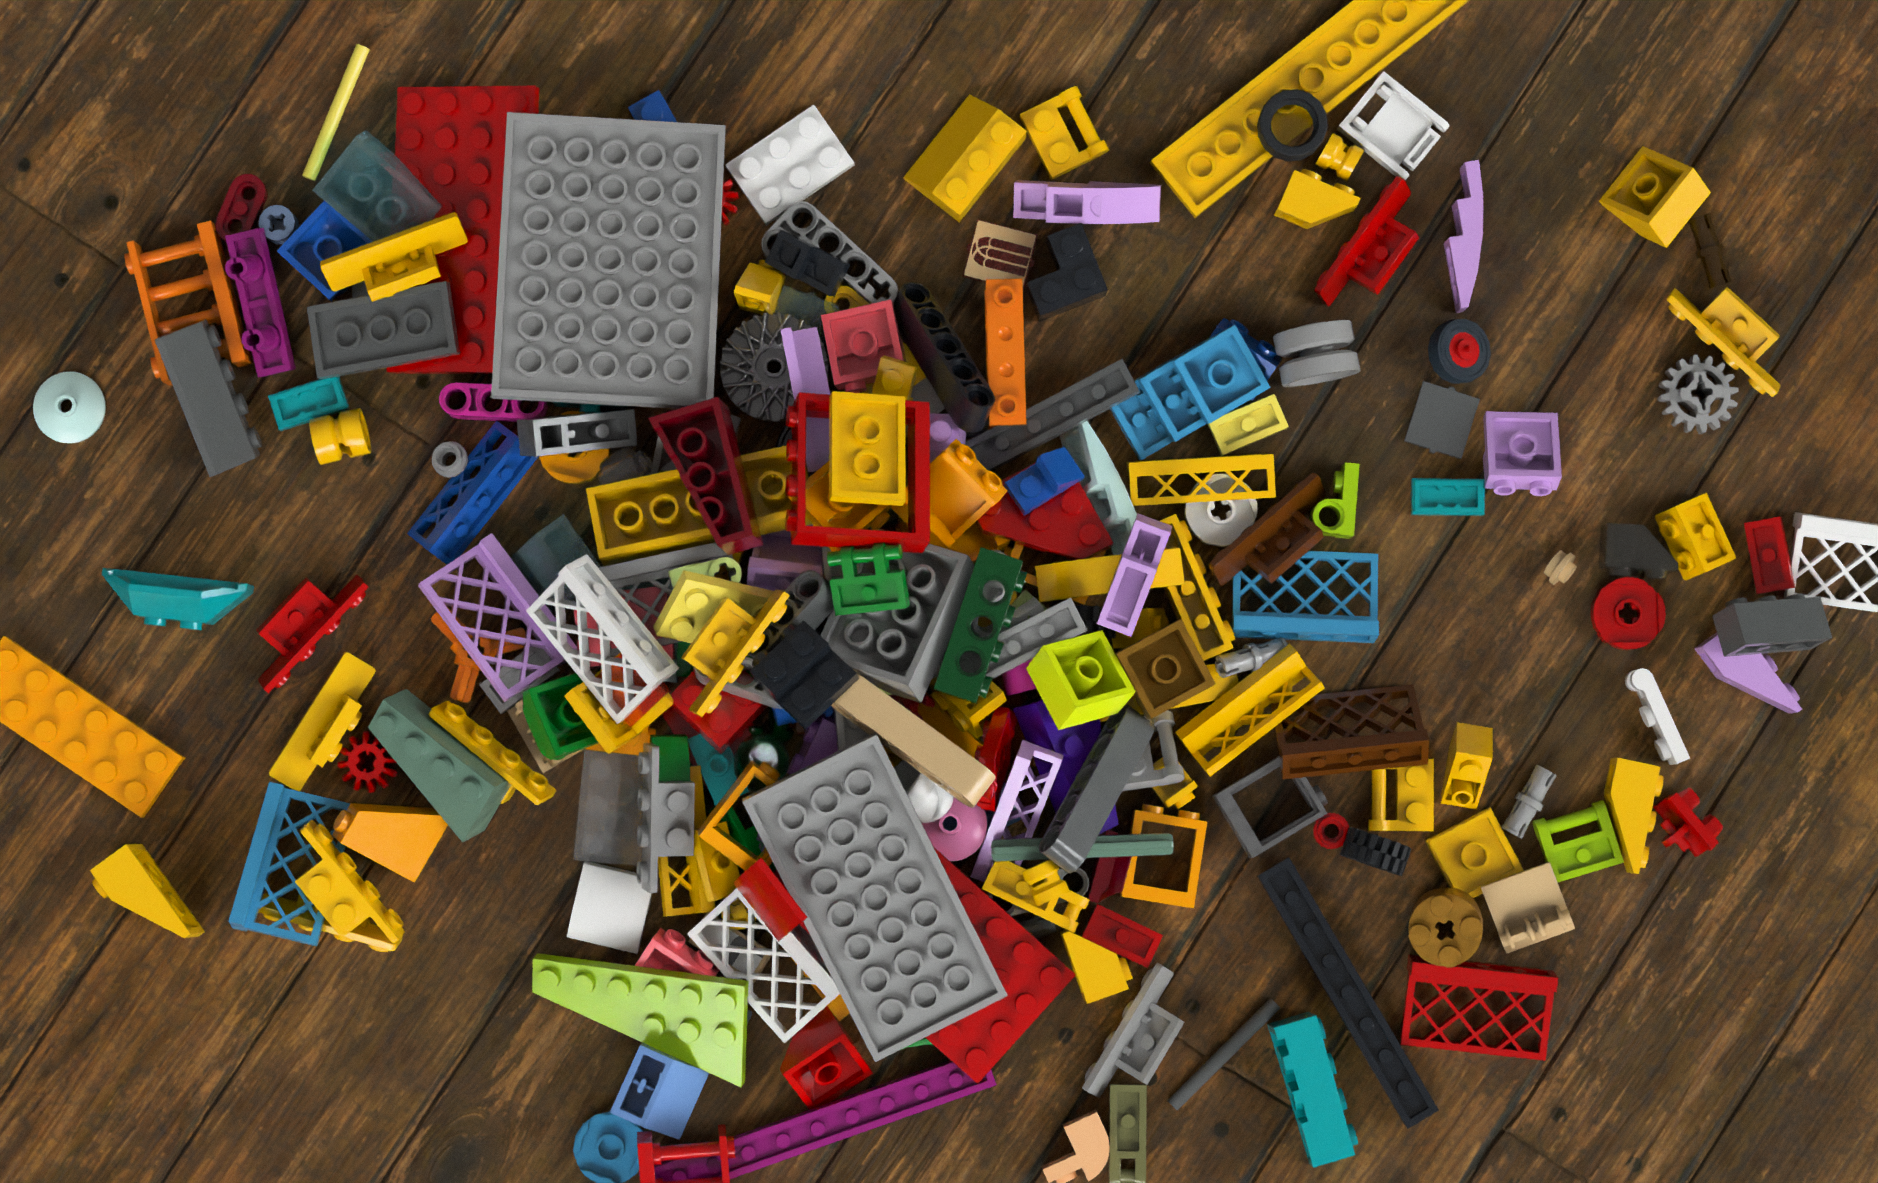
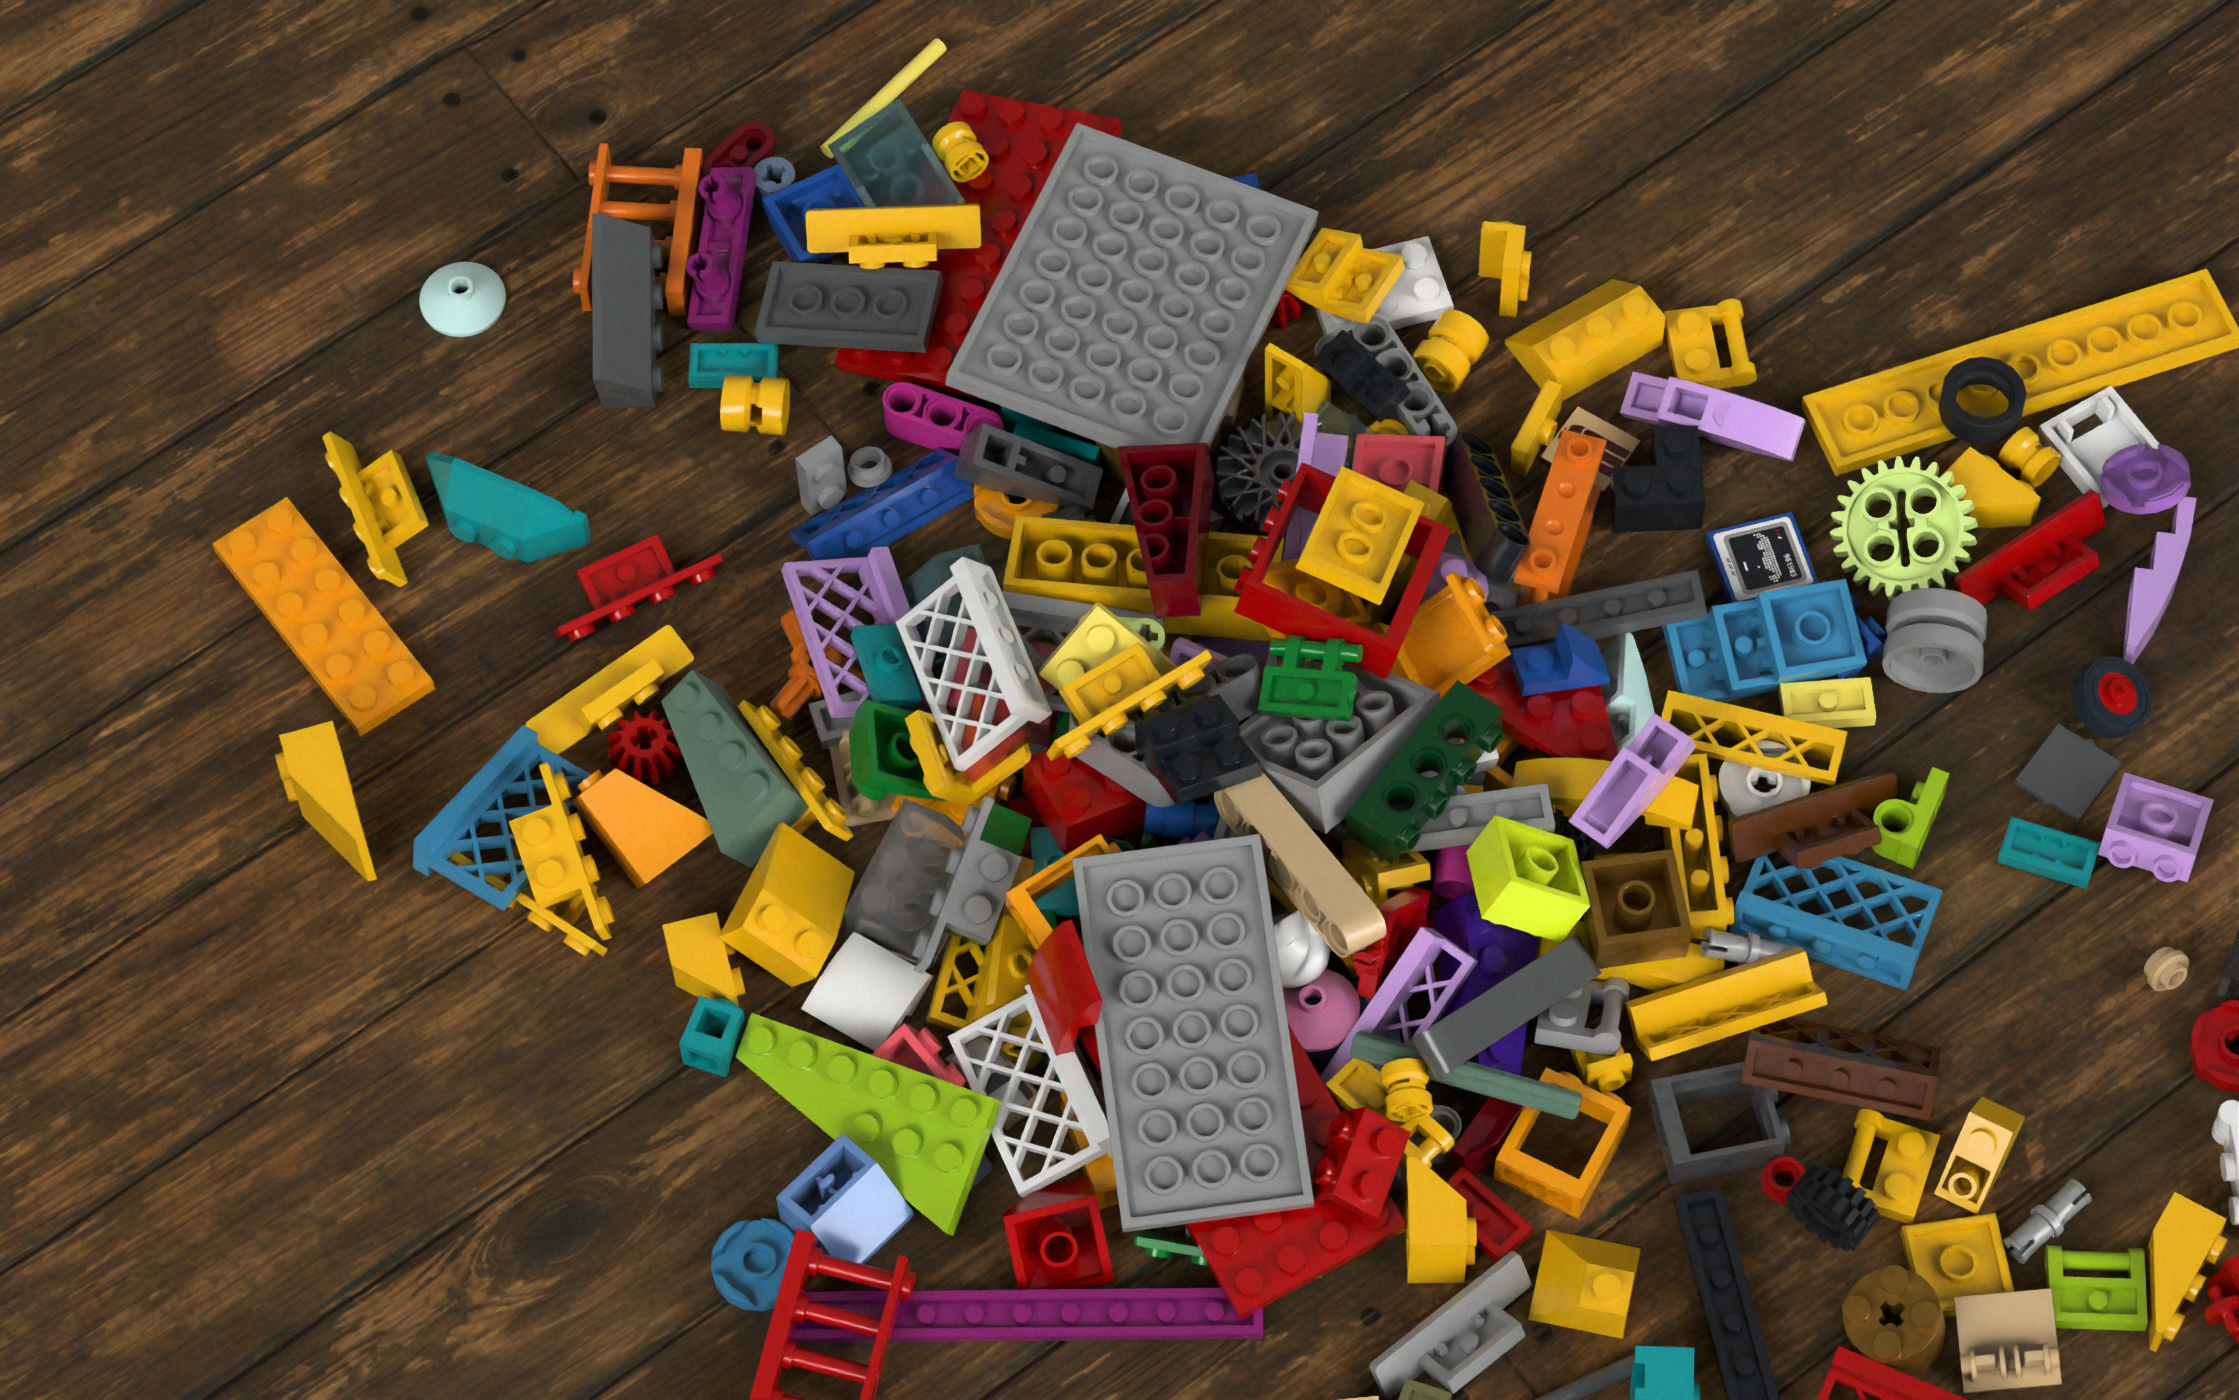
camera: 25 degrees right, 25 degrees down
none -> yellow bracket [322,431,429,588]
none -> yellow slope [662,912,746,1006]
none -> teal brick [679,996,746,1078]
none -> yellow slope [718,822,855,987]
none -> light grey plate [795,435,847,516]
none -> teal plate [850,623,922,708]
none -> yellow wheel [932,121,989,182]
none -> yellow slope [1285,228,1405,324]
none -> red bracket [1312,1107,1411,1220]
none -> yellow wheel [1411,309,1489,393]
none -> yellow bracket [1478,221,1532,317]
none -> yellow plate [1510,380,1562,477]
none -> yellow slope [1528,1230,1641,1339]
none -> tile [1706,512,1819,603]
none -> yellowish green gear [1830,456,1978,601]
none -> medium lavender tile [2100,444,2191,515]

